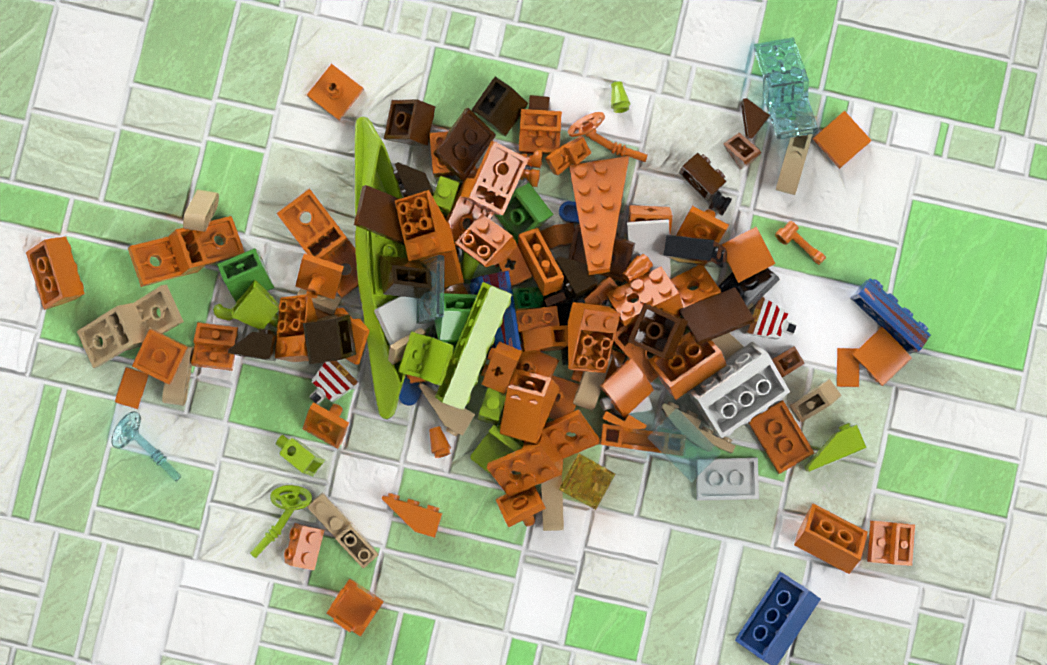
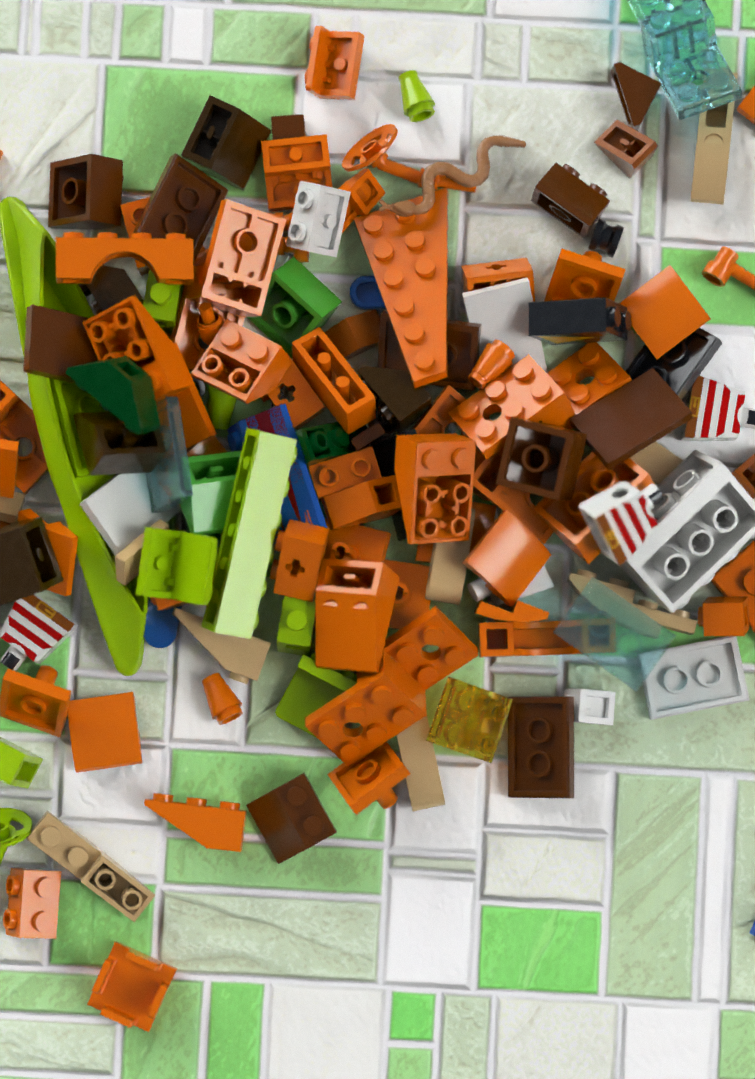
camera: 10 degrees left, 0 degrees up
none -> orange arch [56,232,193,285]
none -> dark green slope [65,356,160,435]
none -> orange slope [68,692,143,773]
none -> orange cylinder [197,302,224,345]
none -> reddish brown slope [246,772,337,864]
none -> white bracket [286,181,351,257]
none -> orange bracket [304,26,365,100]
none -> medium nougat animal [379,135,526,217]
none -> reddish brown tile [508,696,574,798]
none -> white bracket [563,688,616,725]
none -> torso [578,481,664,566]
none -> orange brick [697,596,749,636]

